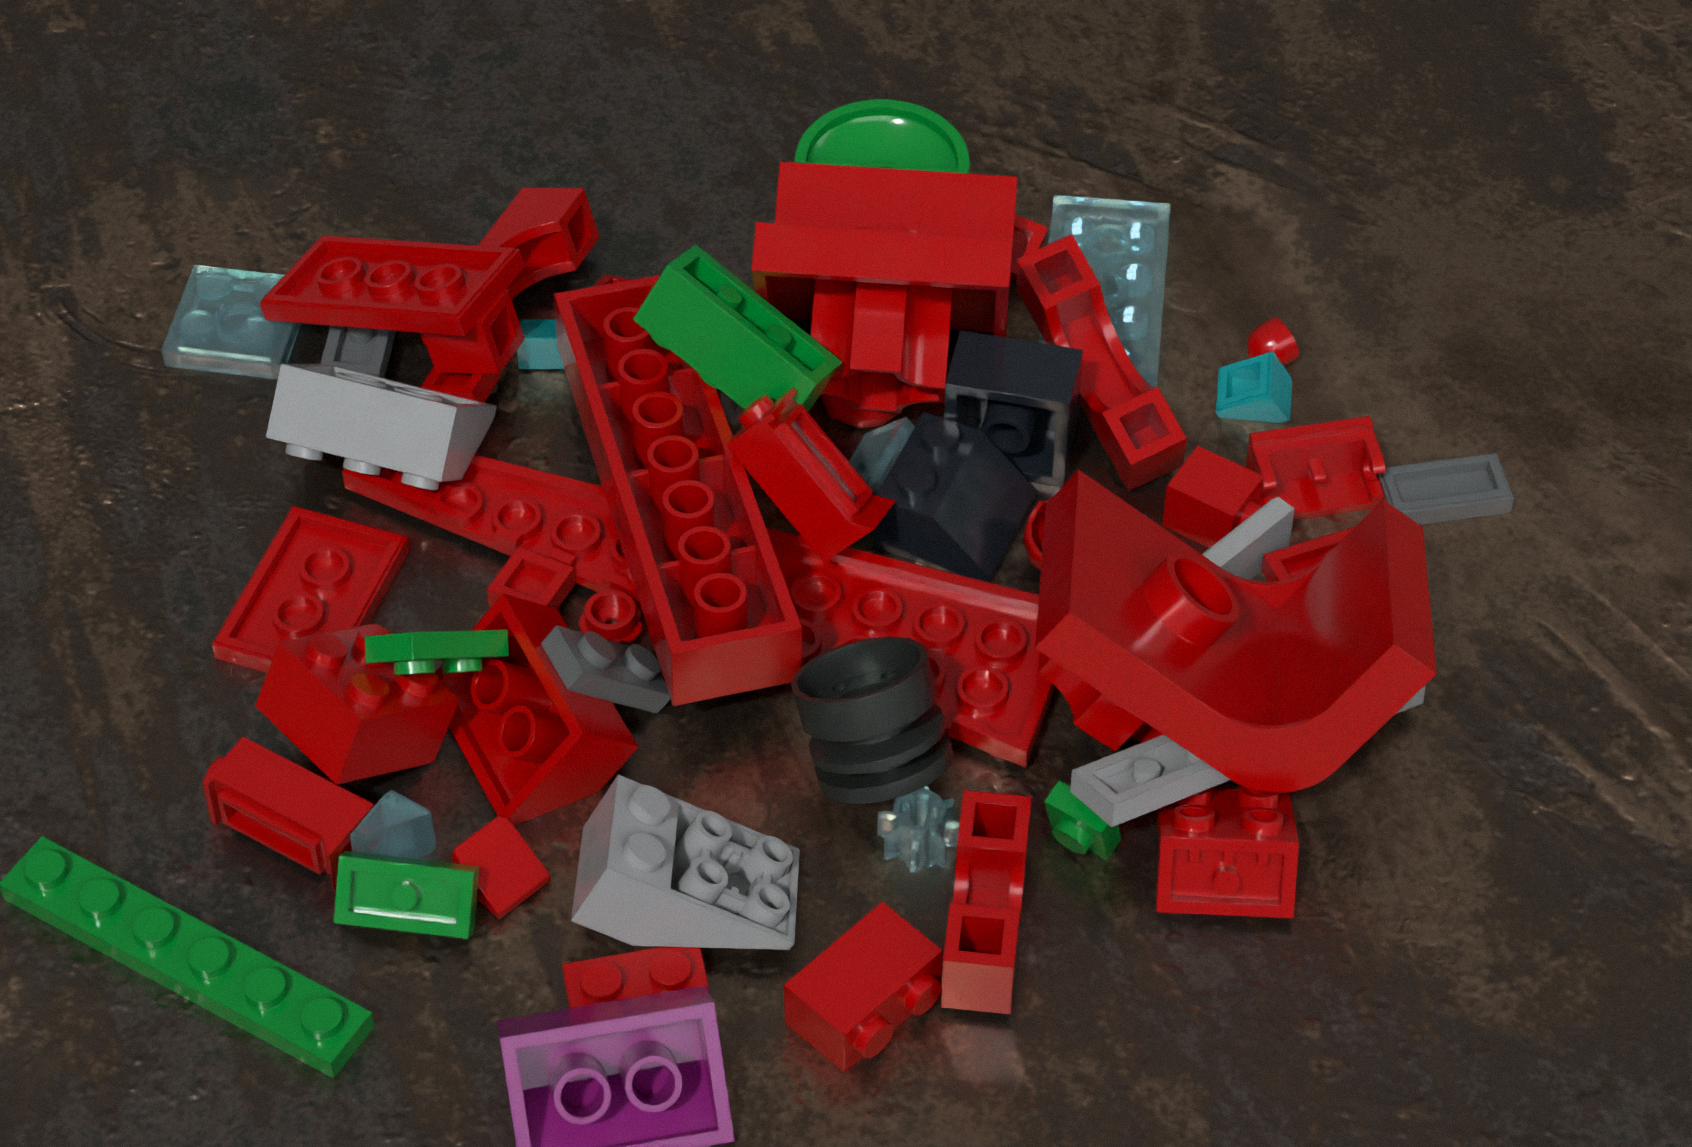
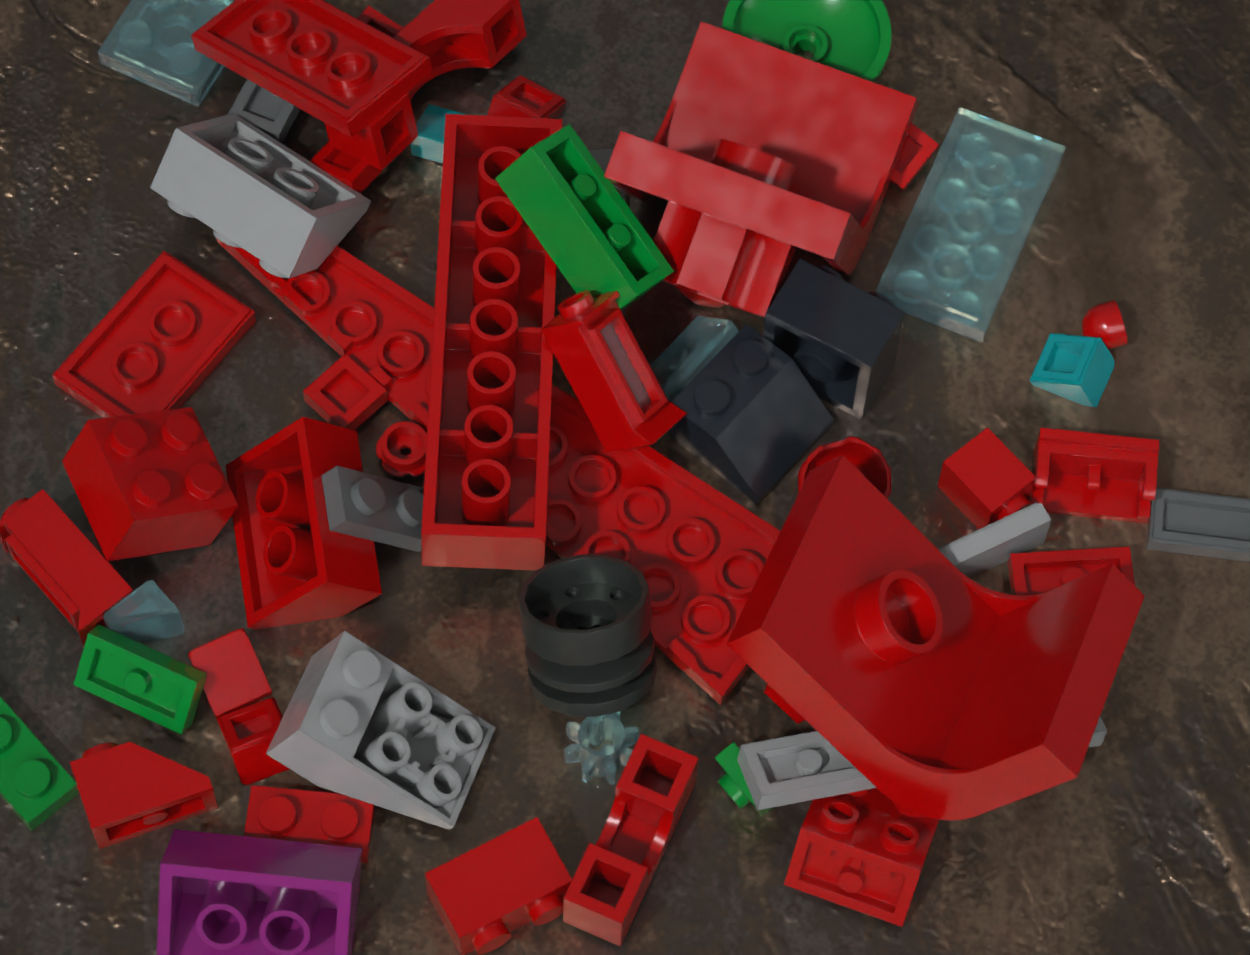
camera: 15 degrees right, 15 degrees up
green plate [365,630,509,675] -> none
red arch [1017,234,1187,492] -> none
none -> red slope [70,742,218,849]
none -> red slope [216,697,289,785]

